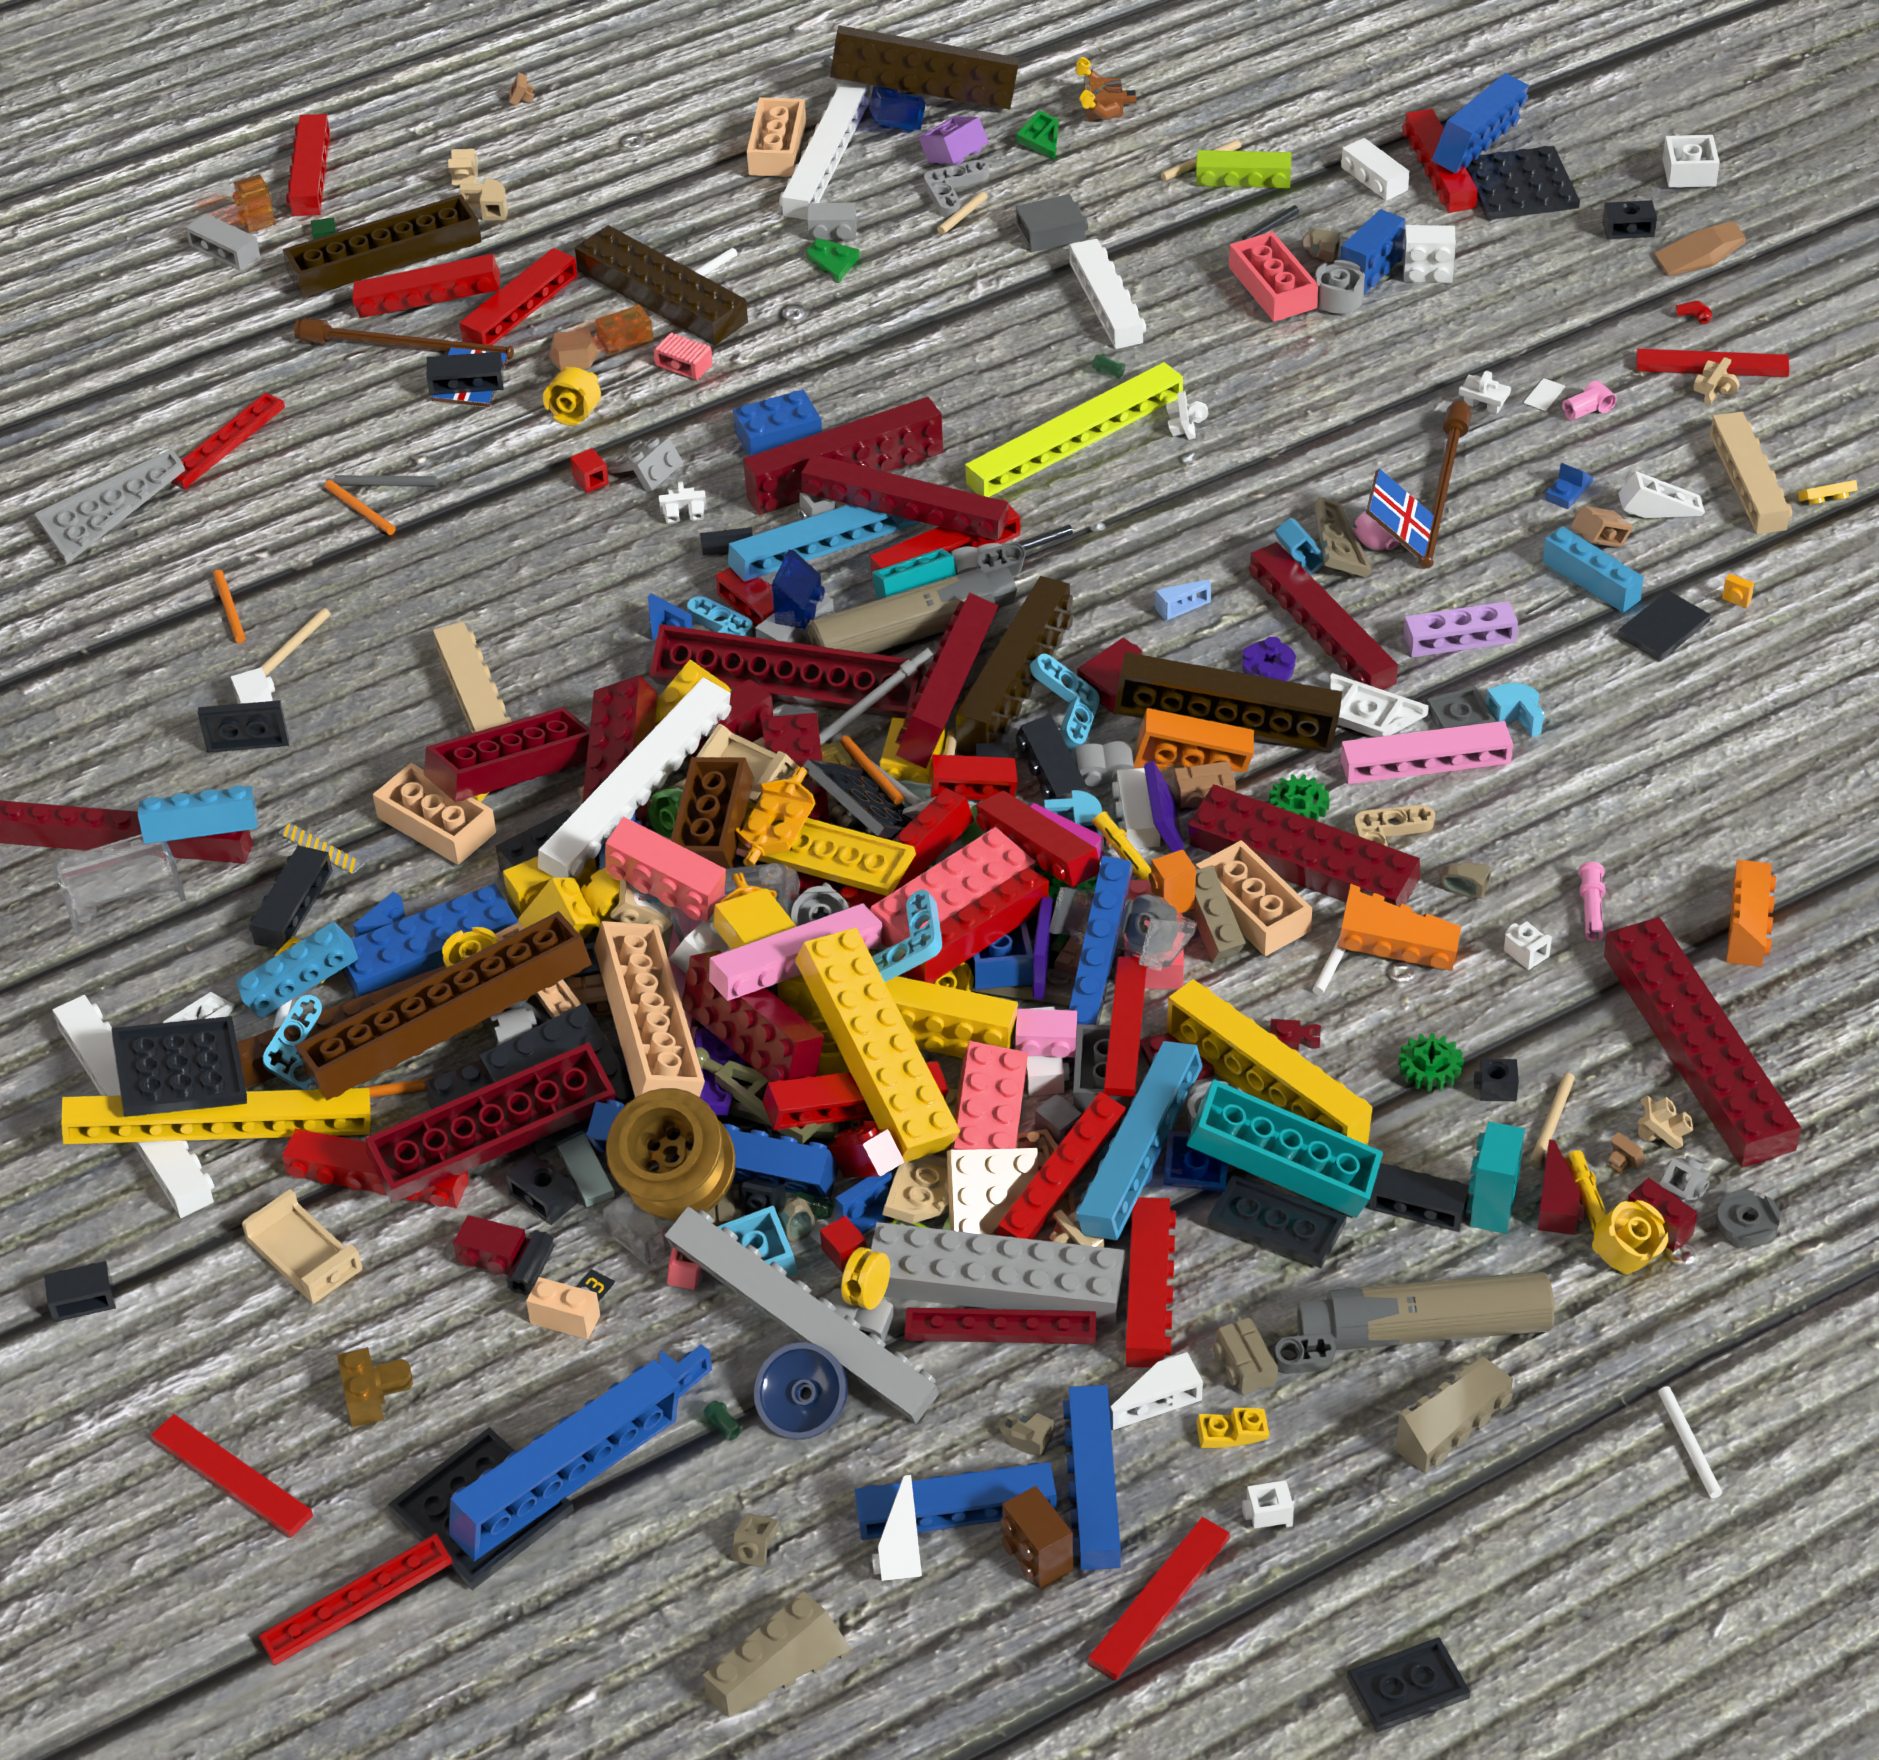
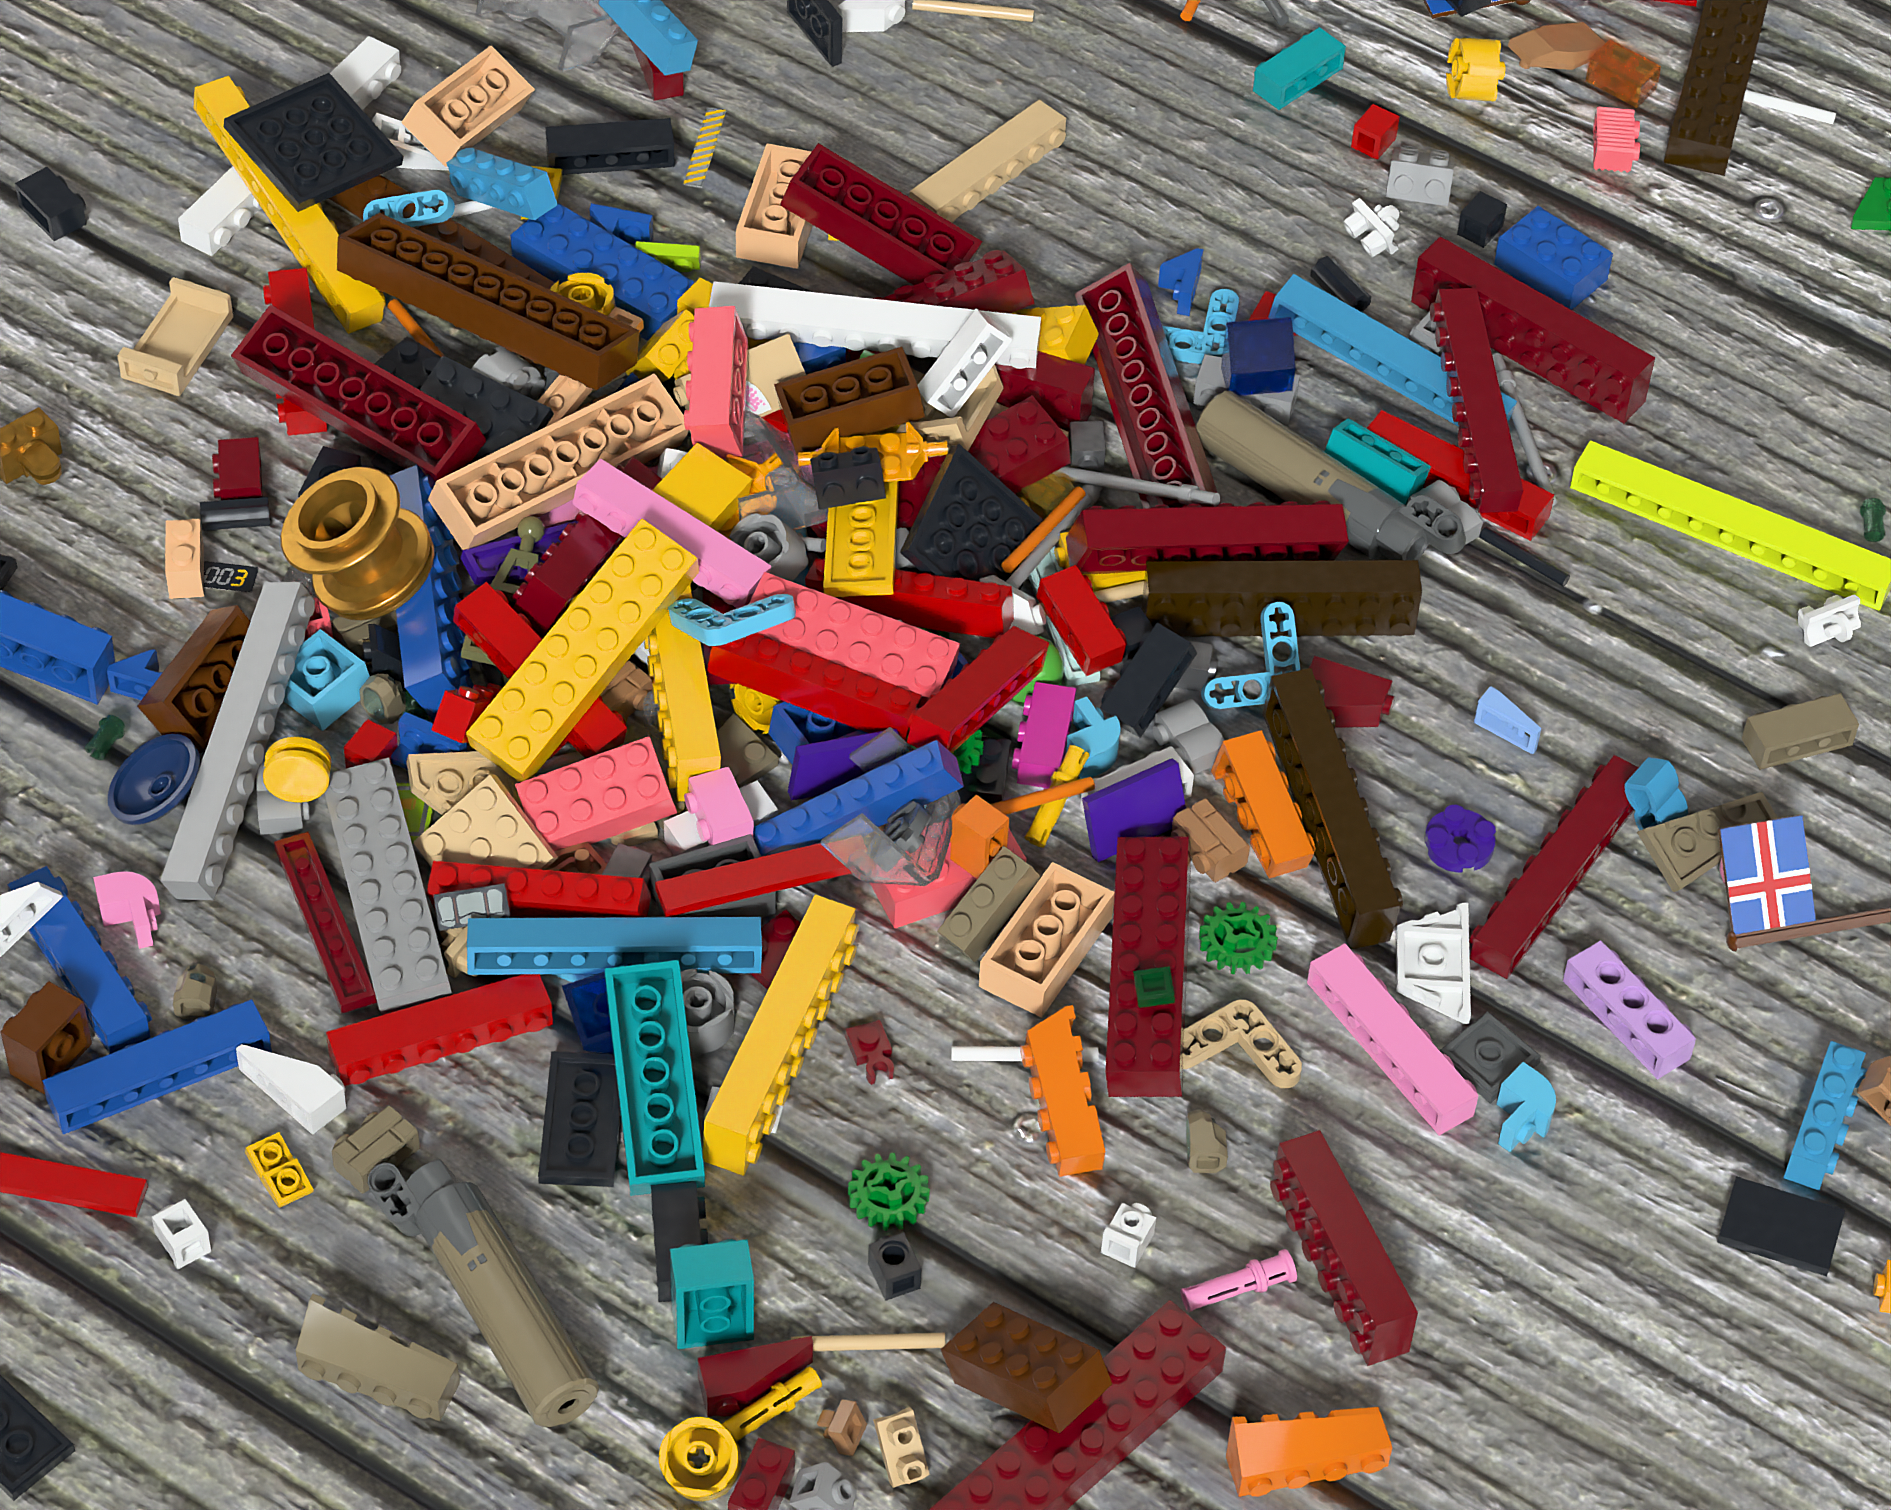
camera: 60 degrees right, 5 degrees up
none -> bright pink brick [93,872,161,949]
none -> reddish brown brick [137,605,251,753]
none -> light nougat brick [401,46,535,167]
none -> tile [433,883,512,931]
none -> lime plate [635,241,701,272]
none -> black bracket [810,446,886,510]
none -> white brick [918,308,1013,418]
none -> reddish brown brick [941,1302,1112,1433]
none -> orange bar [990,777,1095,815]
none -> dark green tile [1133,966,1175,1008]
none -> teal brick [1253,27,1346,110]
none -> dark red brick [1270,1130,1418,1366]
none -> black brick [1457,191,1507,248]
none -> dark tan brick [1742,693,1859,770]

